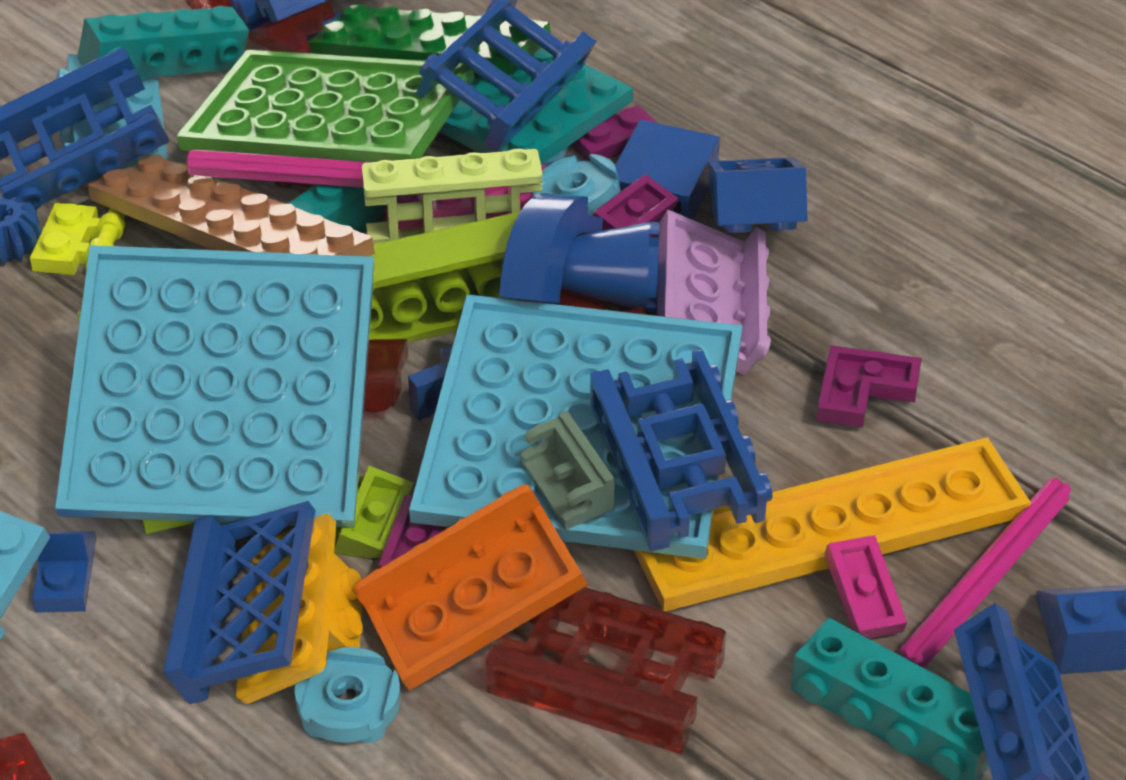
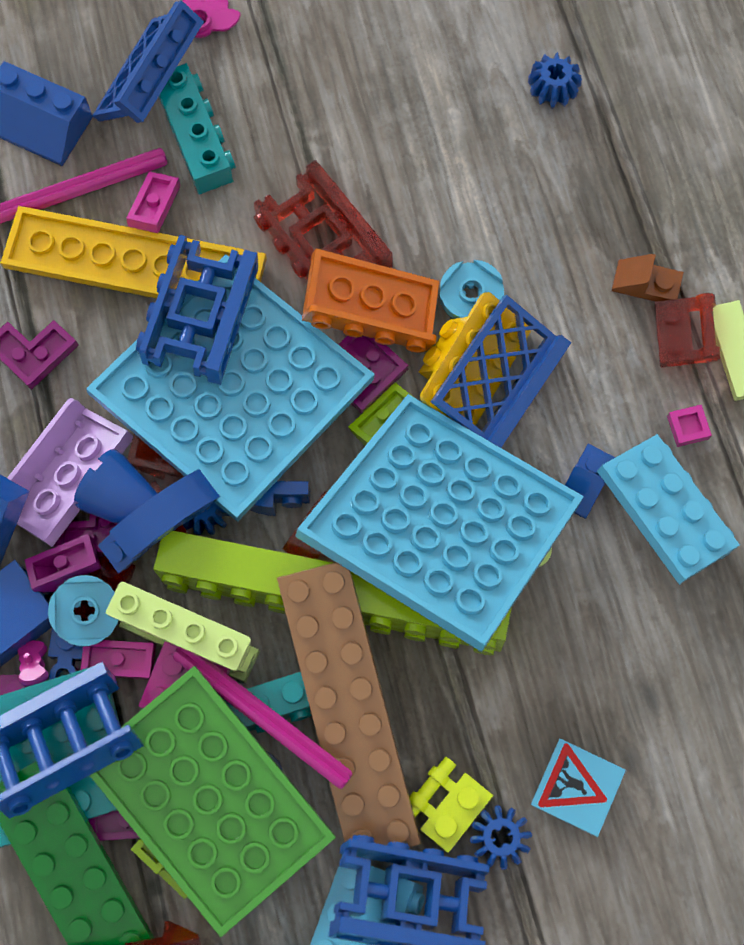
camera: 145 degrees left, 30 degrees up
sand green hinge [520,411,614,530] -> none
none -> dark pink piece [17,640,49,687]

